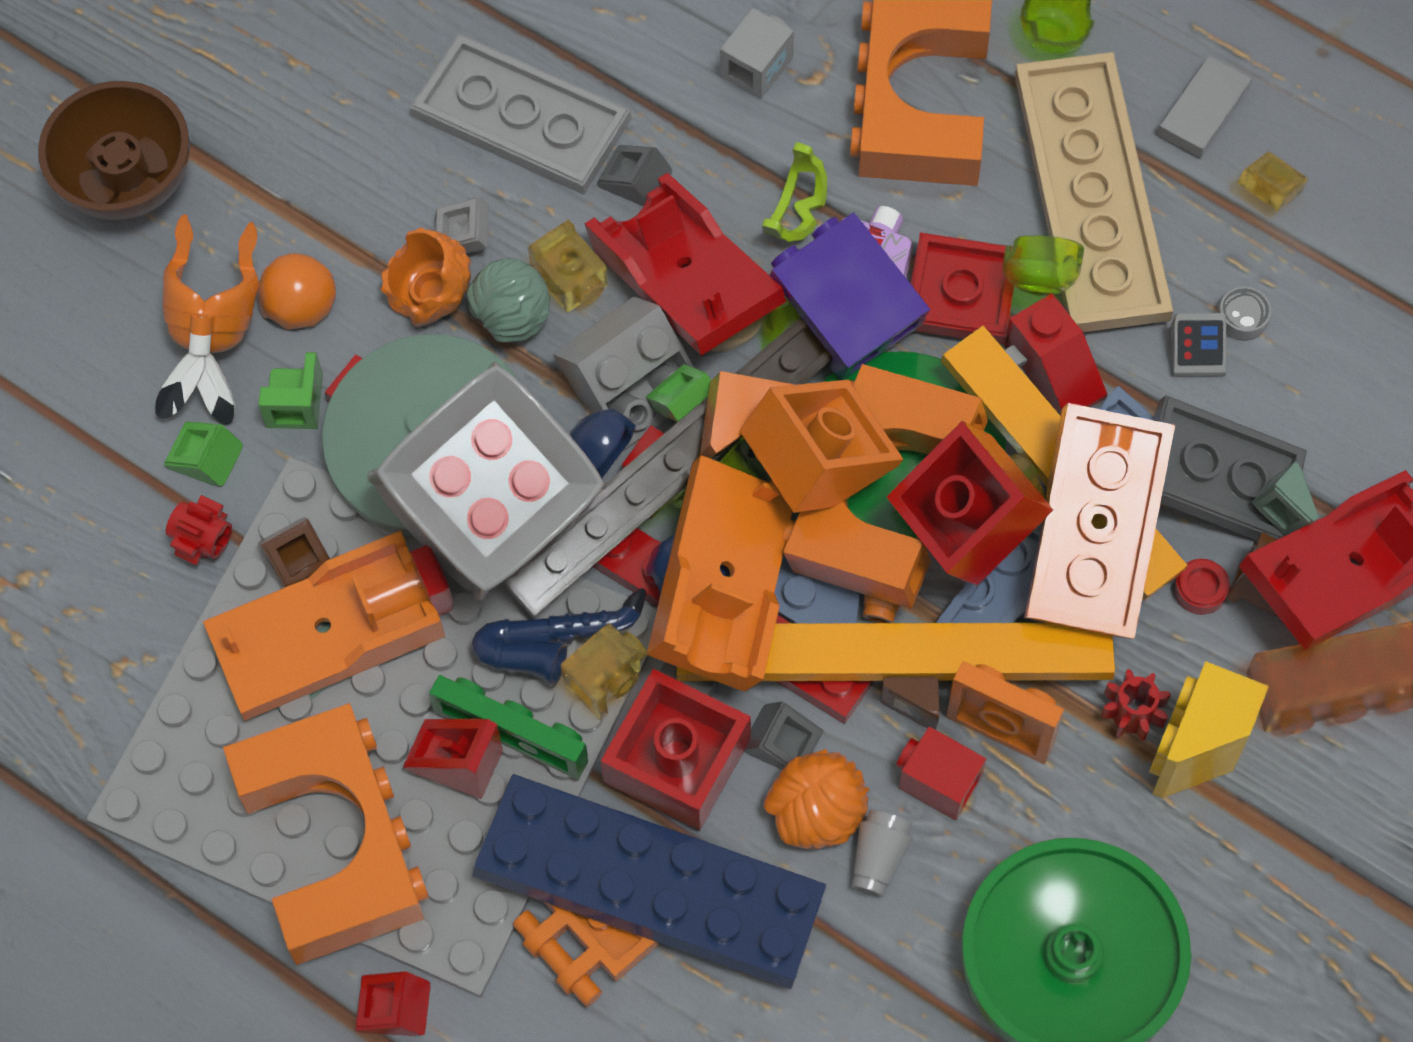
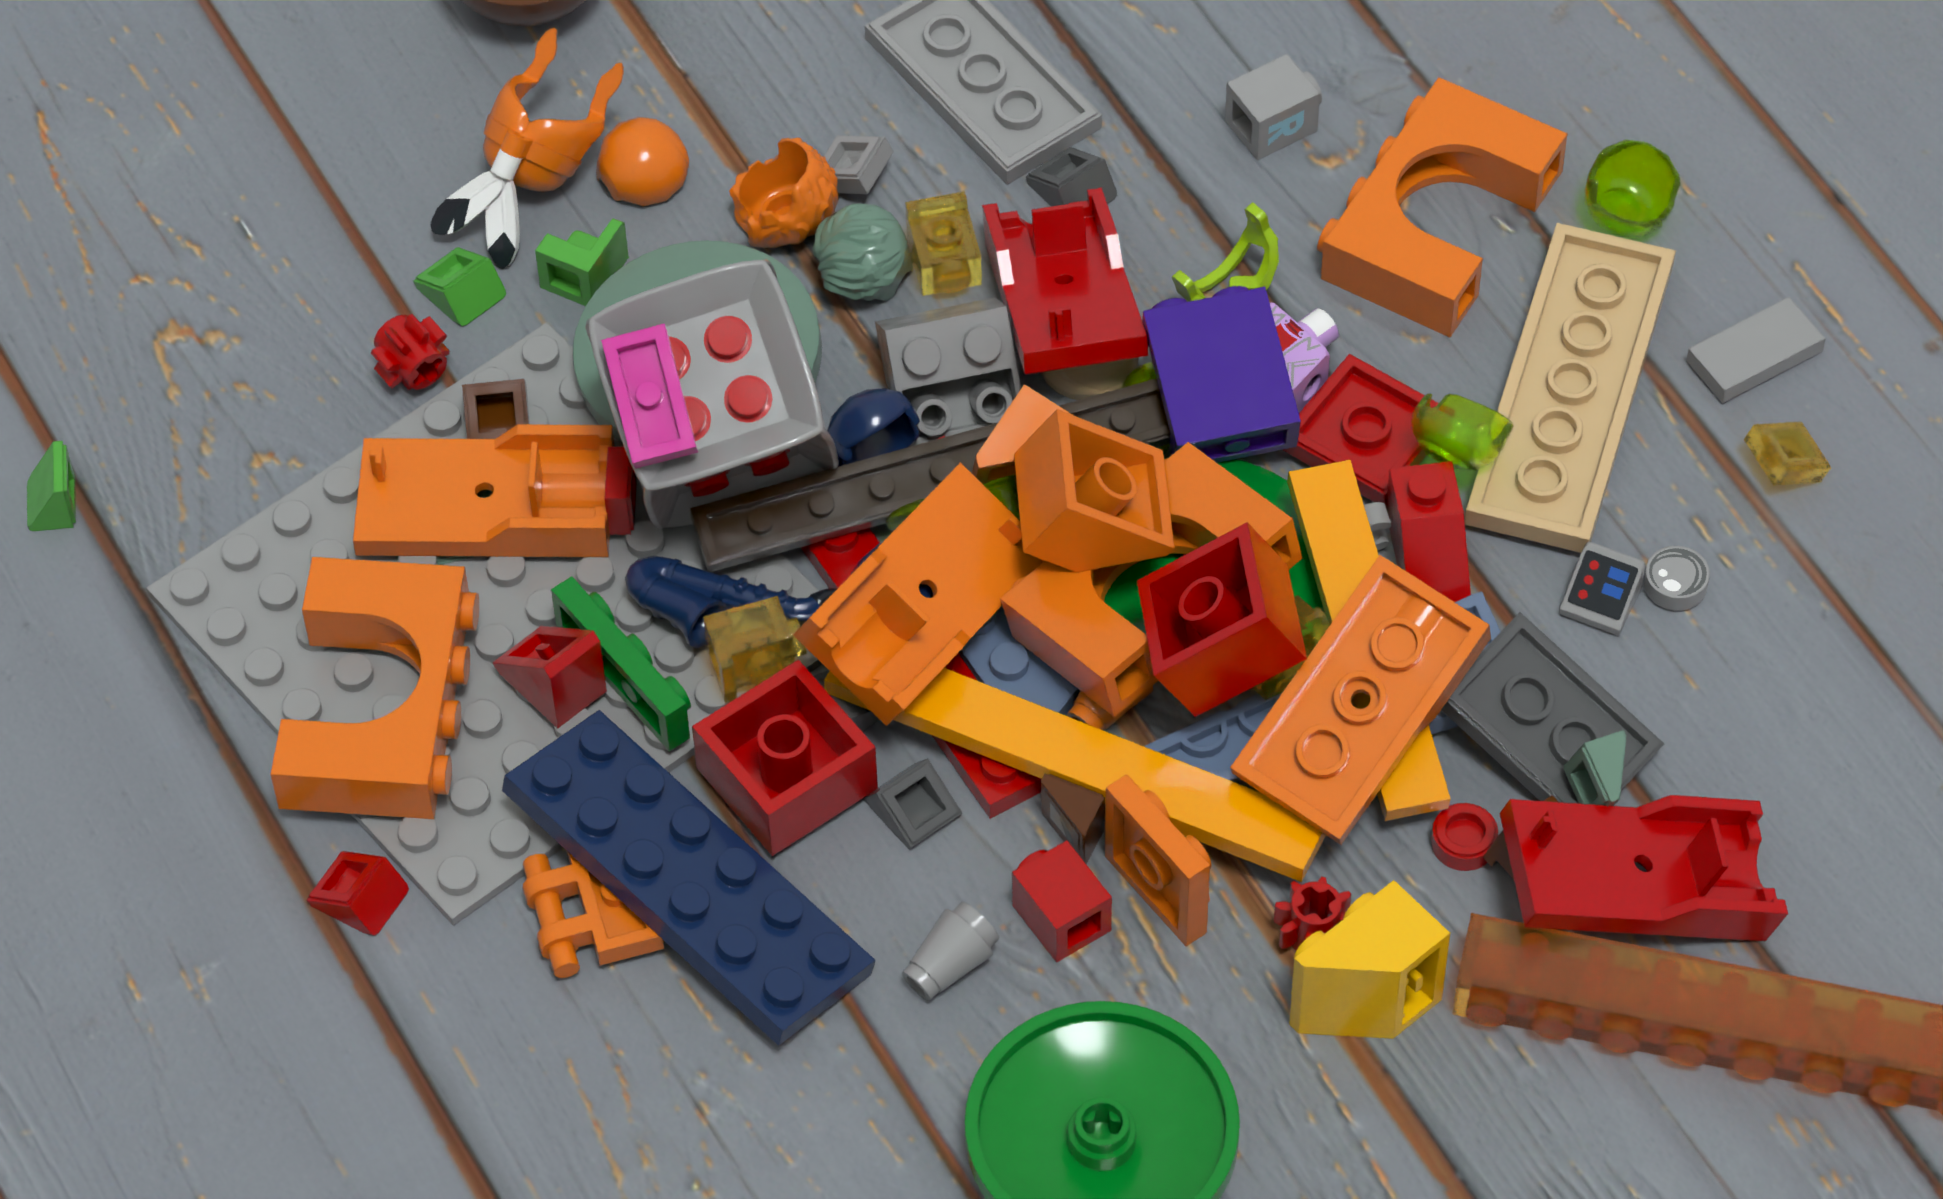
camera: 25 degrees right, 10 degrees down
bright green tile [646,364,711,423] -> none
orange hair [763,749,869,849] -> none
none -> dark pink plate [601,323,698,469]

